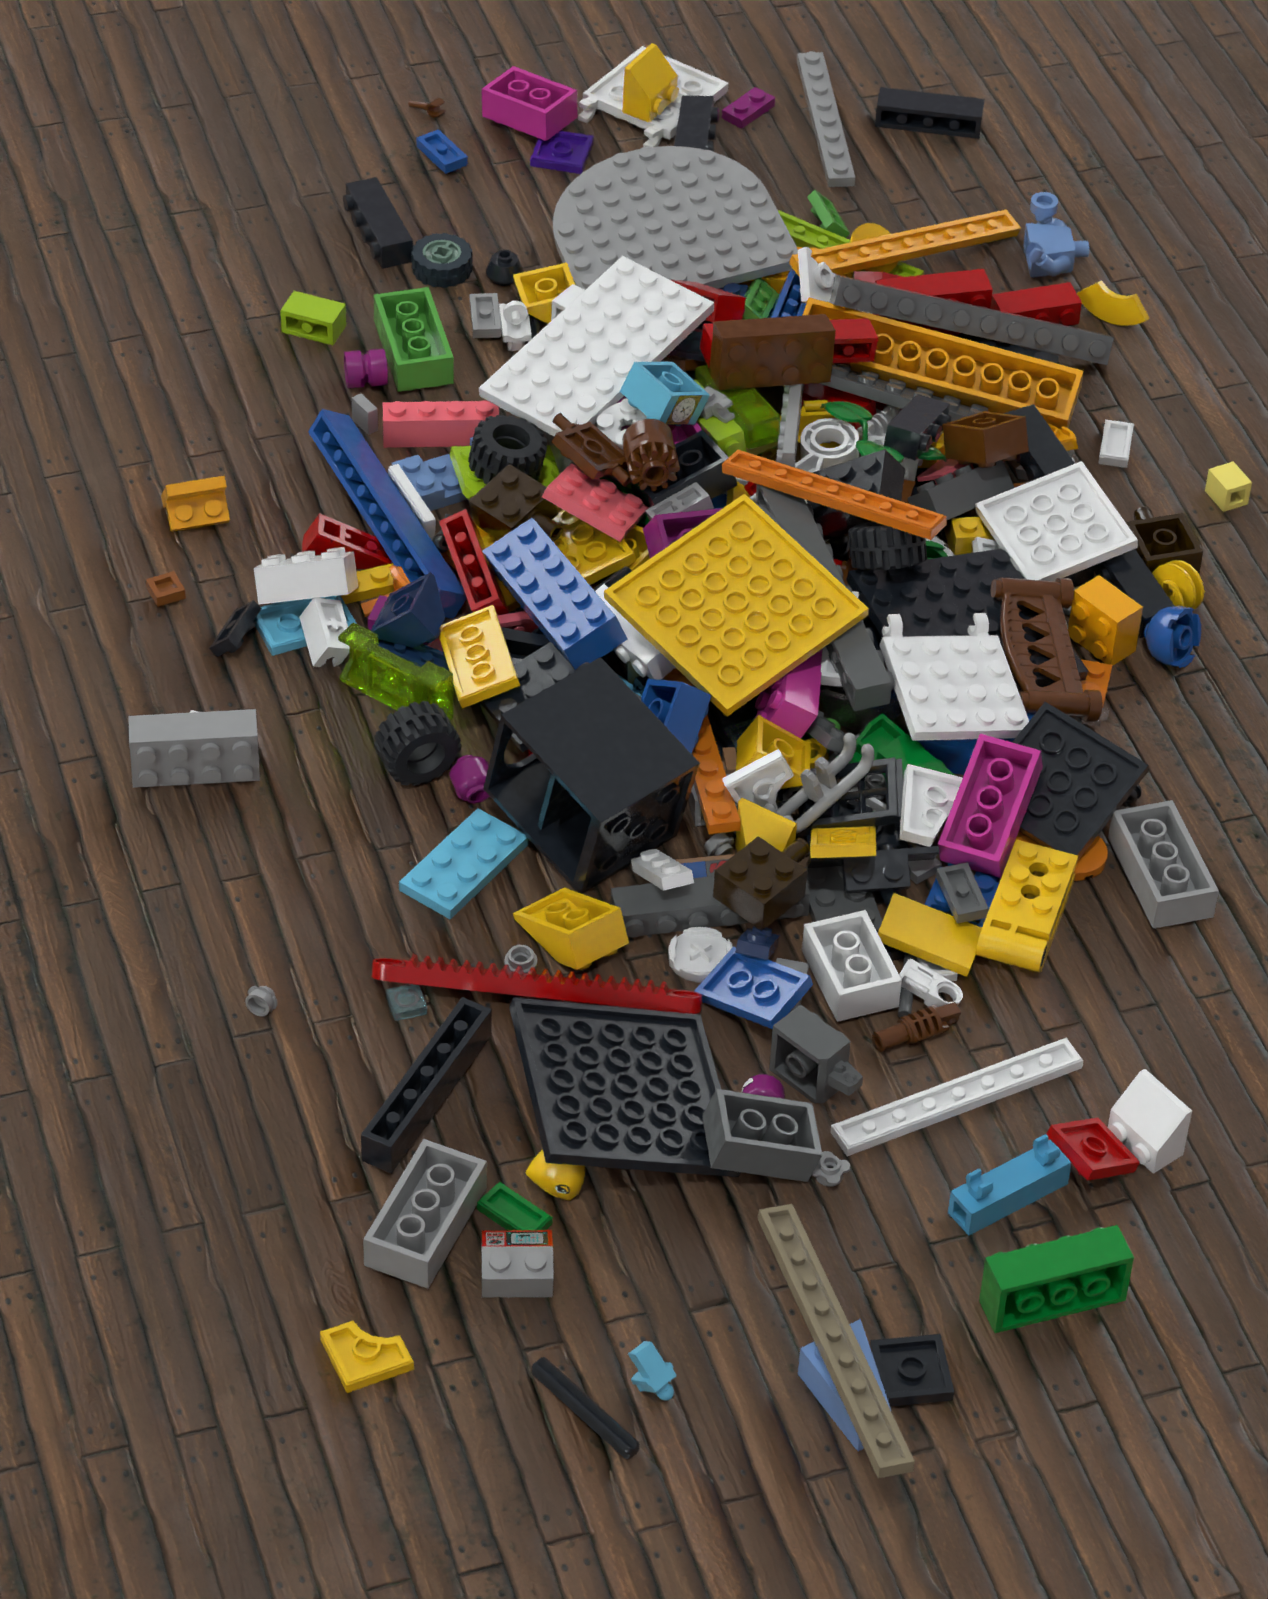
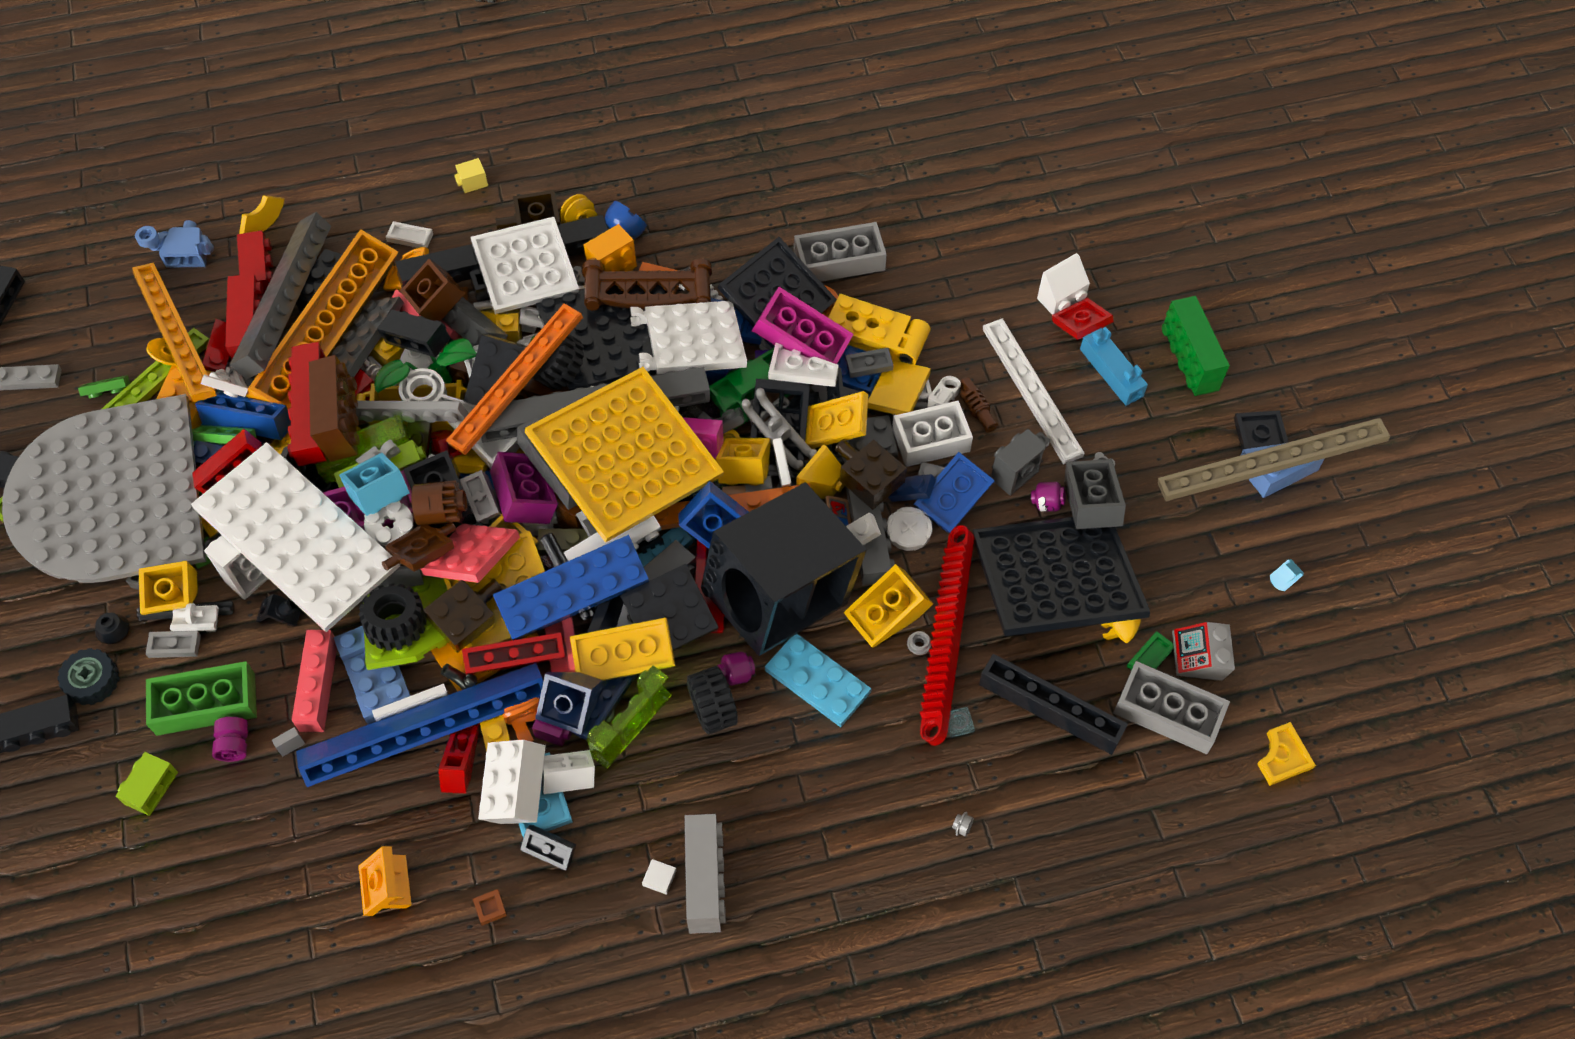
camera: 85 degrees left, 15 degrees up
black axle [531,1357,640,1459] -> none

